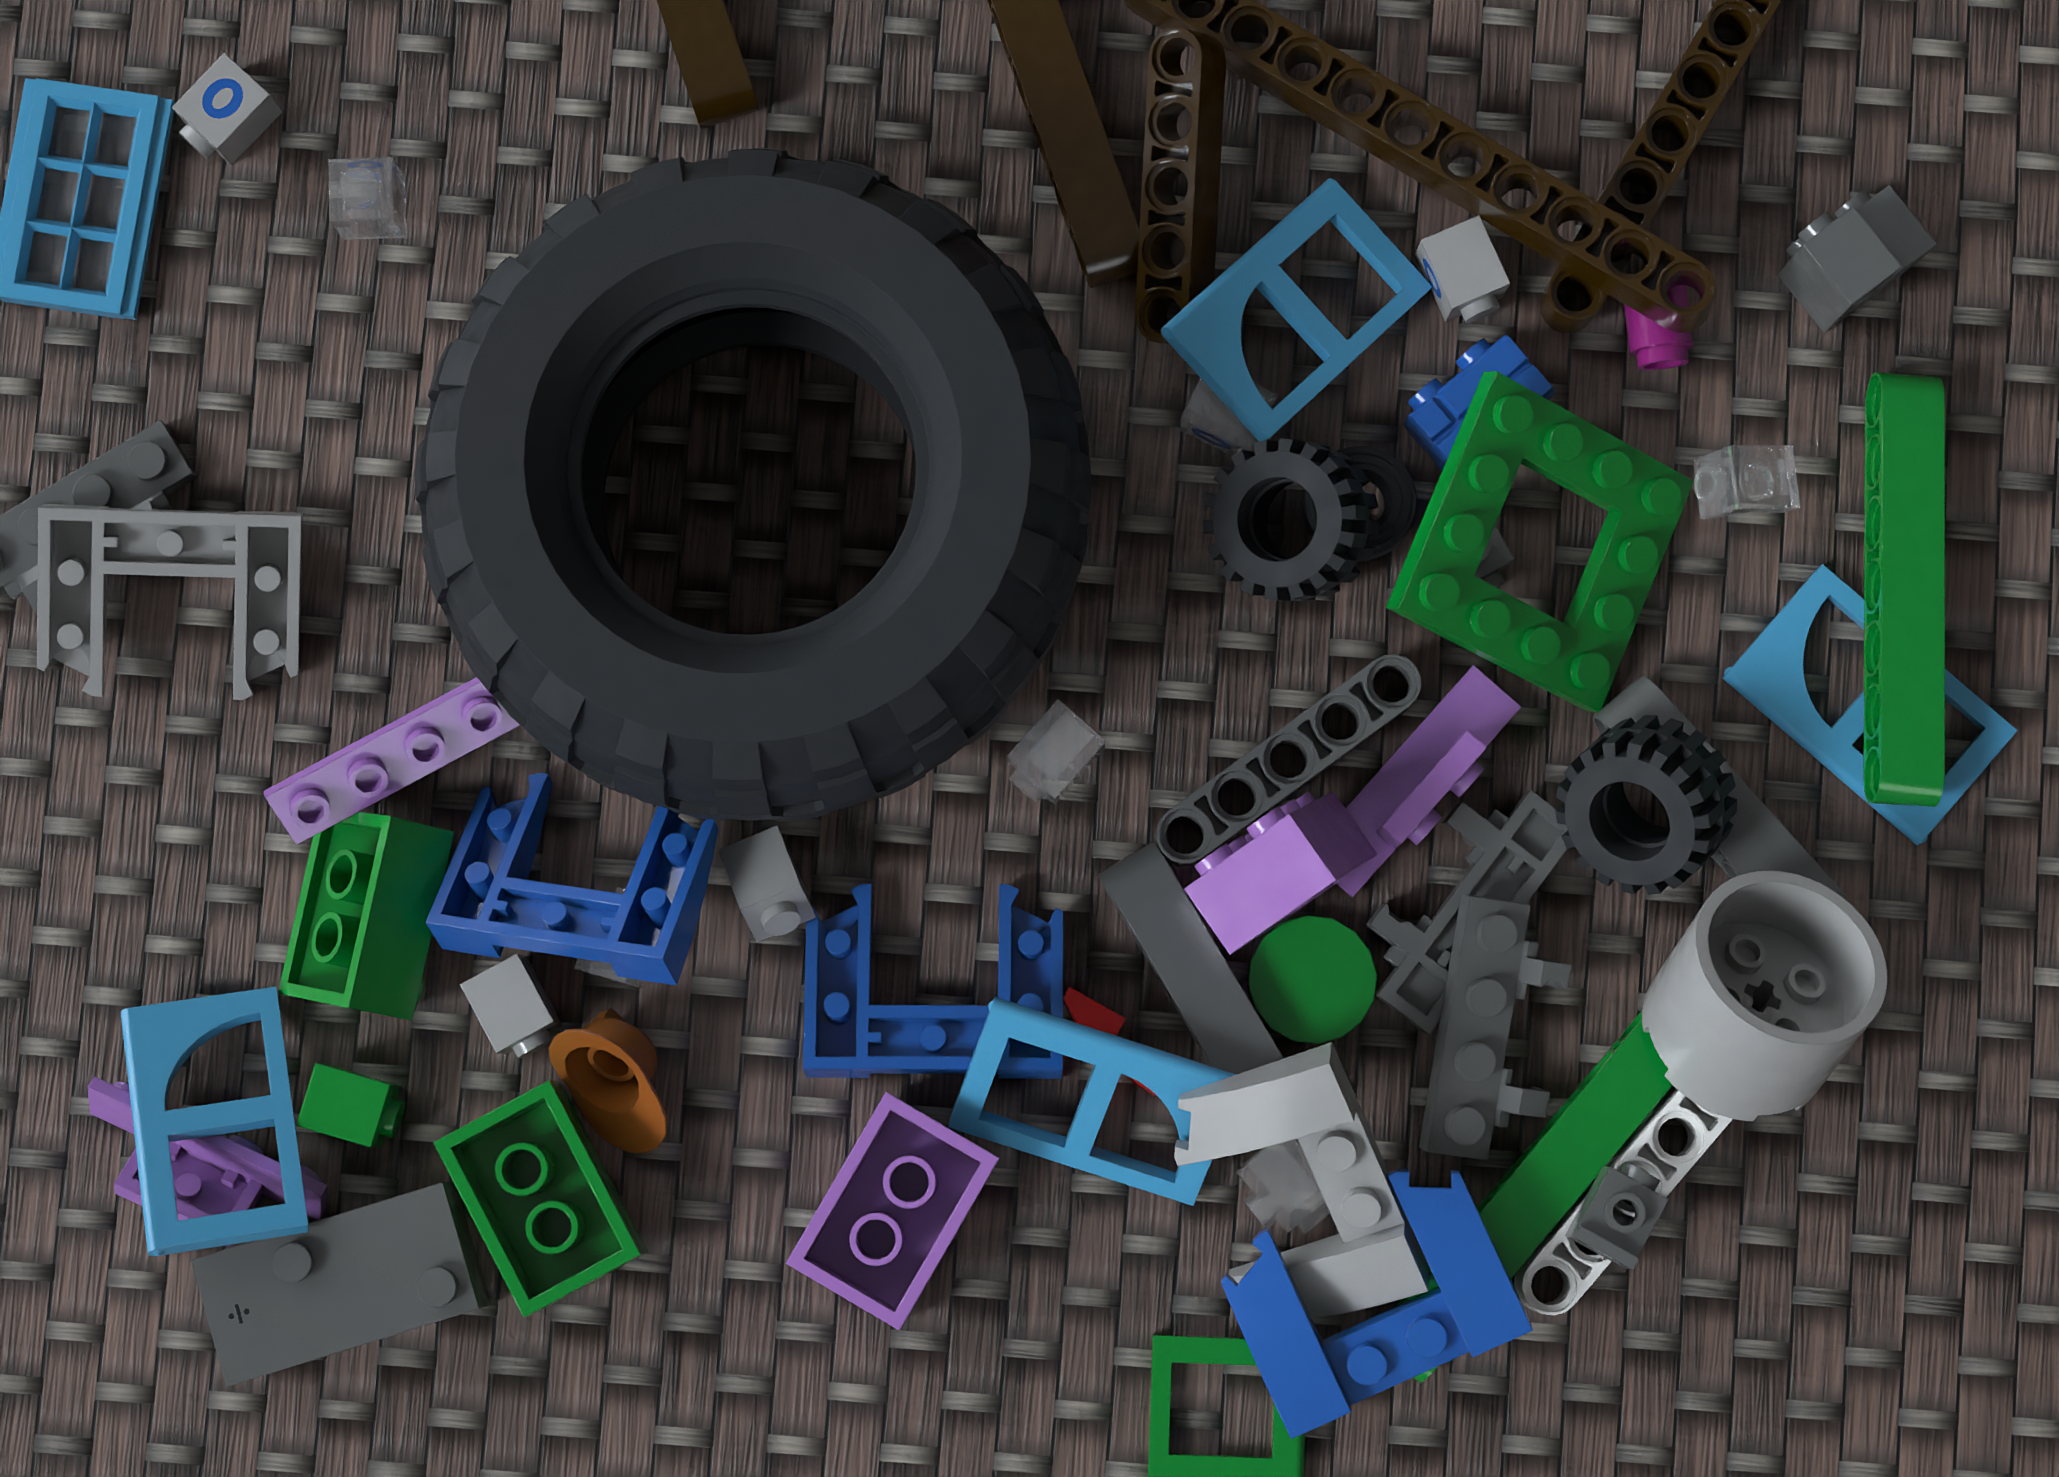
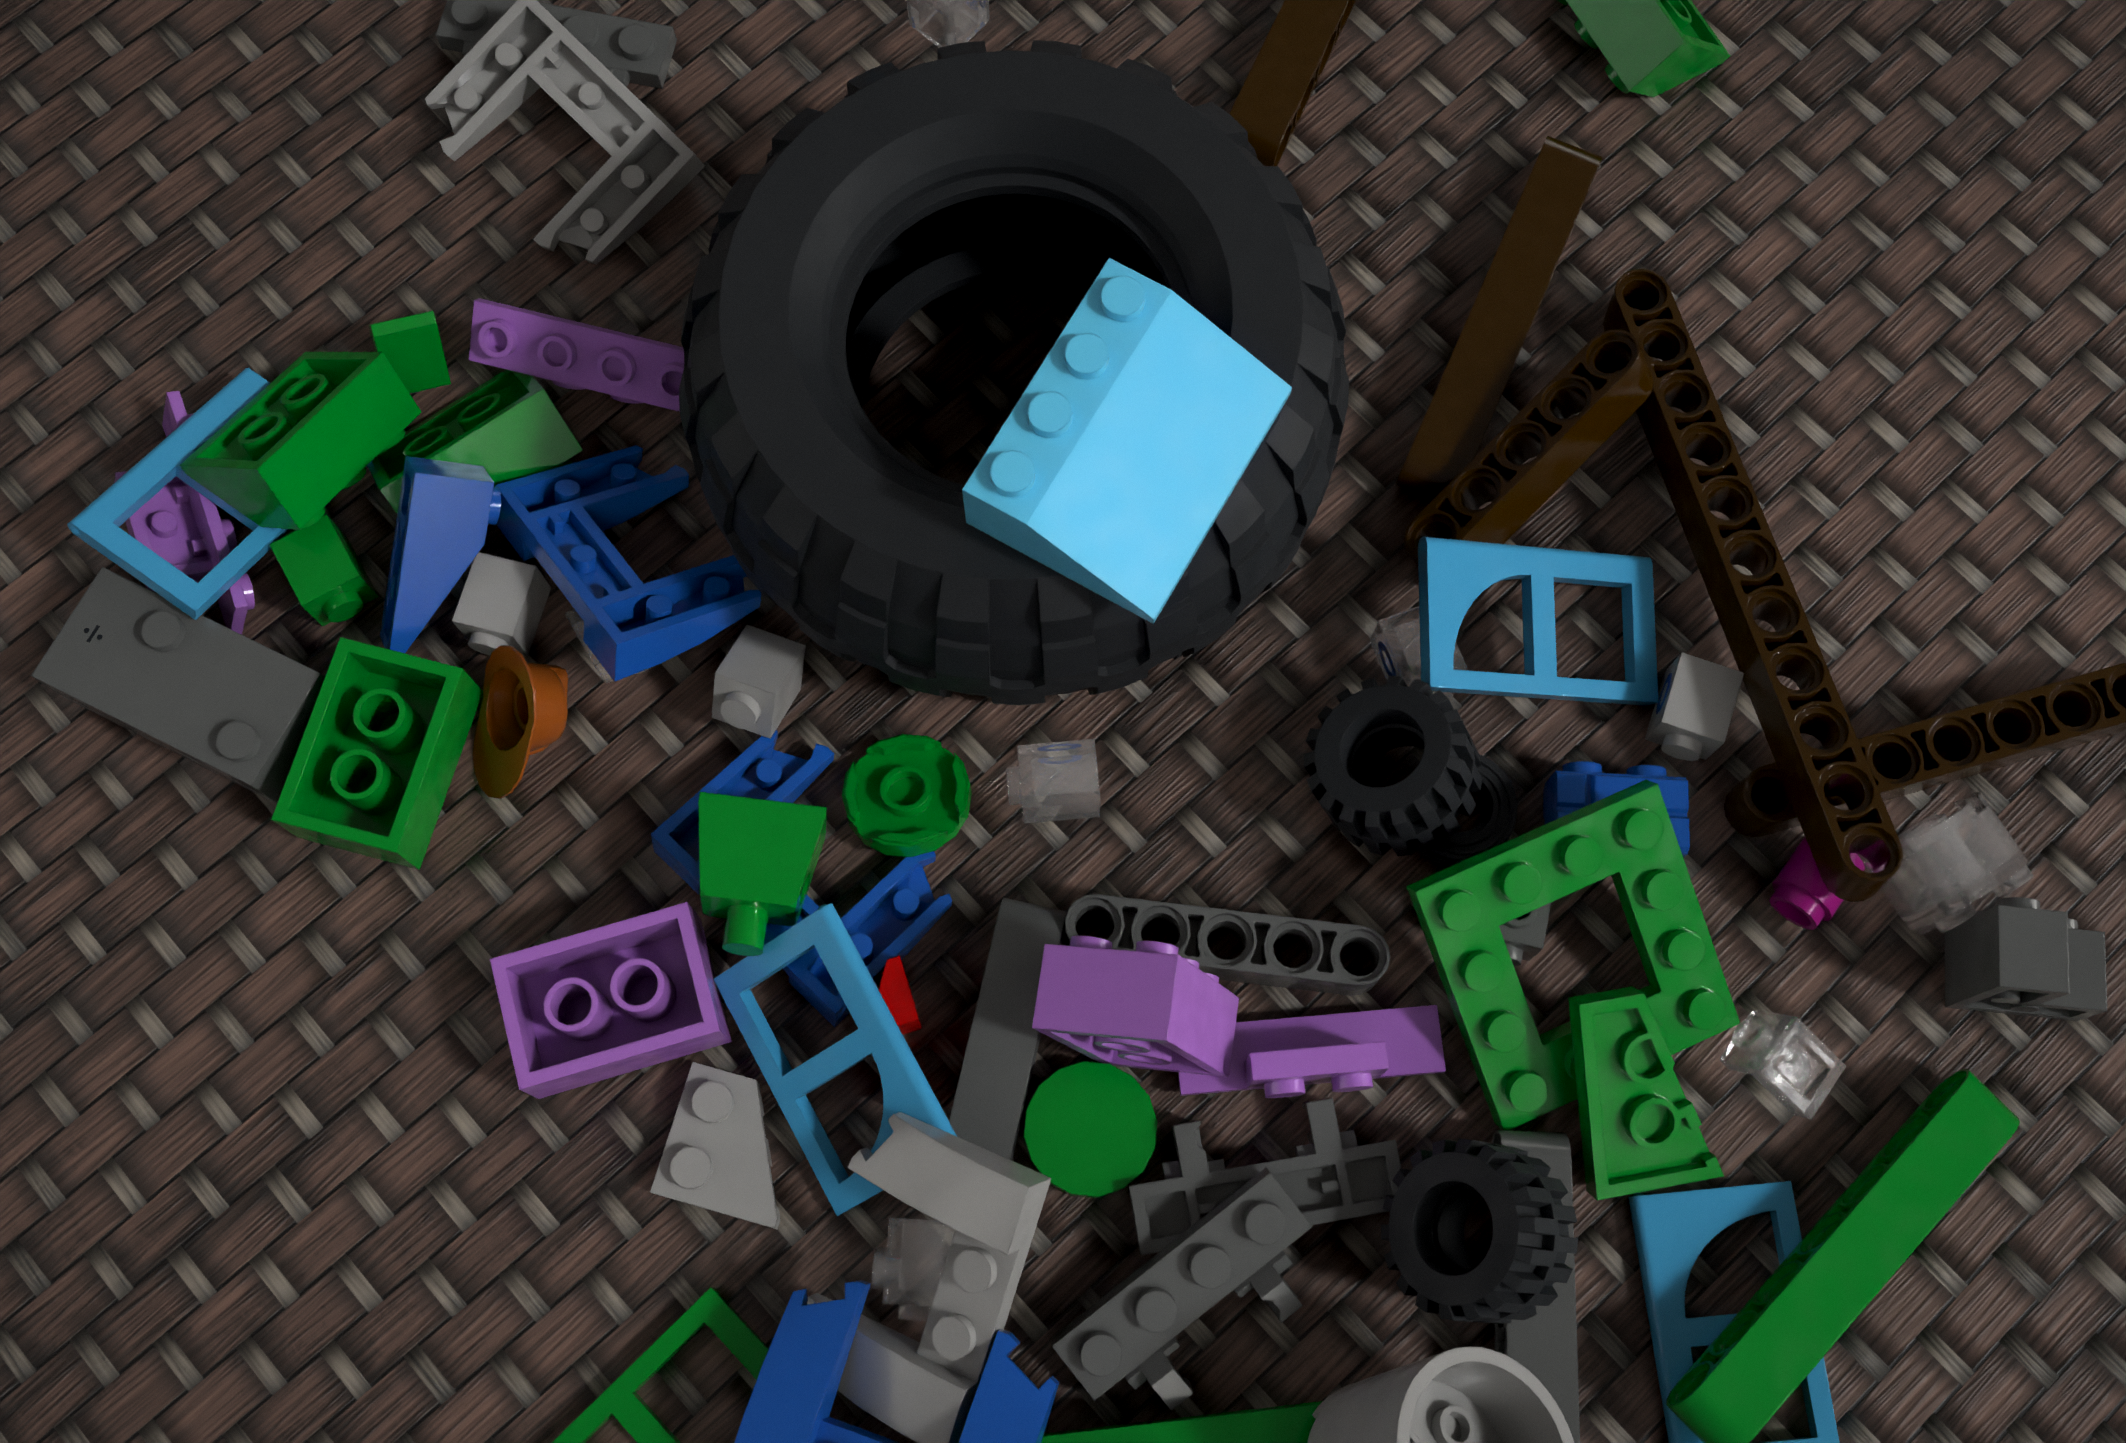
camera: 40 degrees right, 10 degrees down
none -> green slope [180,352,421,530]
none -> green slope [368,311,451,393]
none -> blue slope [380,456,501,653]
none -> light grey wing [650,1062,780,1230]
none -> green torso [698,792,827,956]
none -> green tile [842,734,972,857]
none -> medium azure slope [962,258,1292,624]
none -> green wing [1568,986,1724,1201]
none -> clear brick [1863,792,2034,935]

